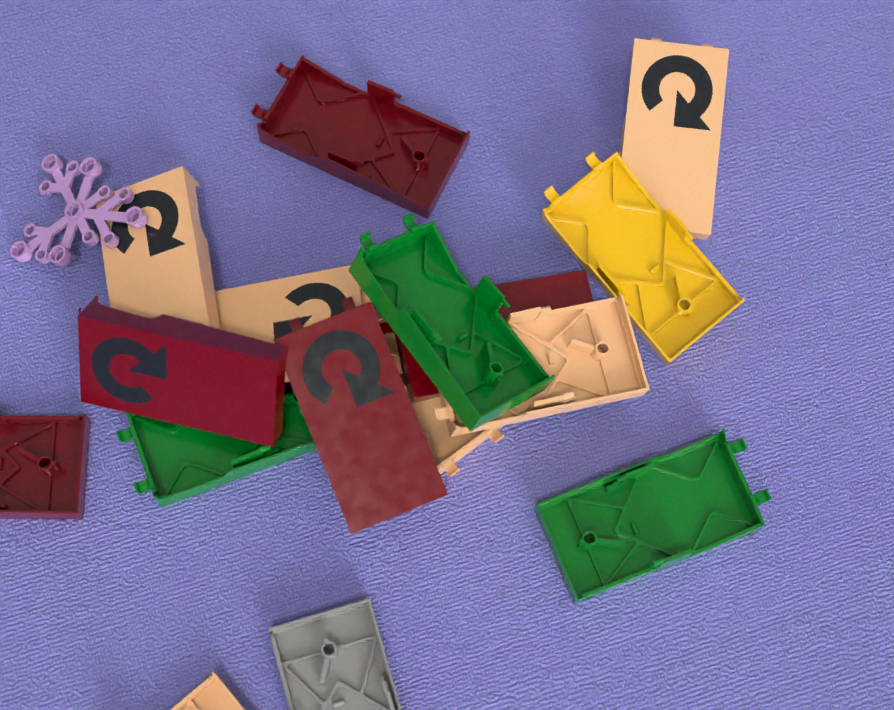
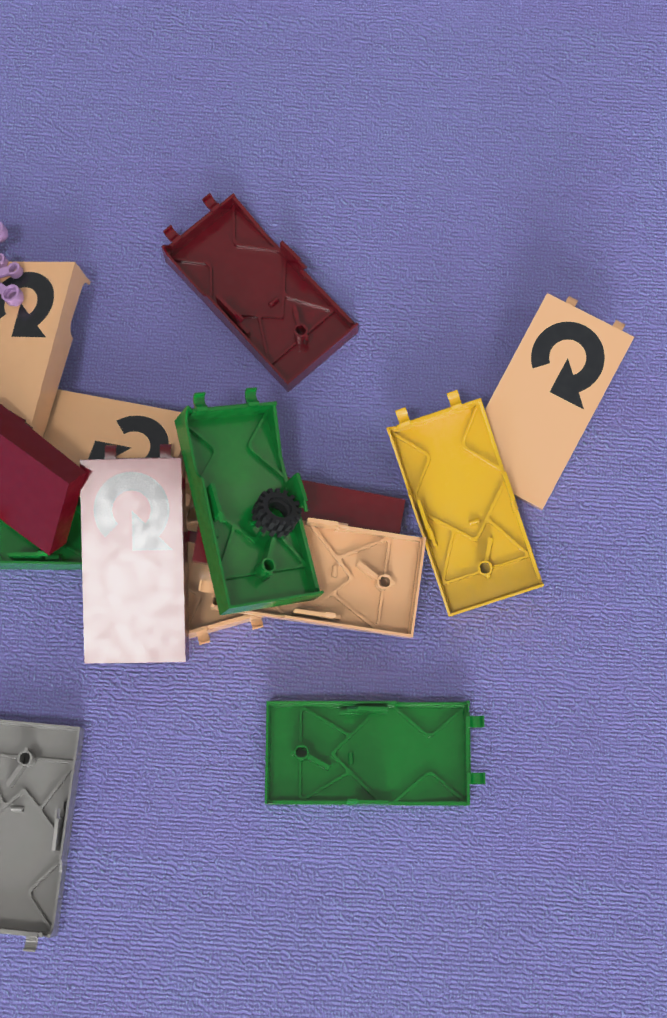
camera: 25 degrees right, 5 degrees up
none -> black tyre [251,488,302,537]

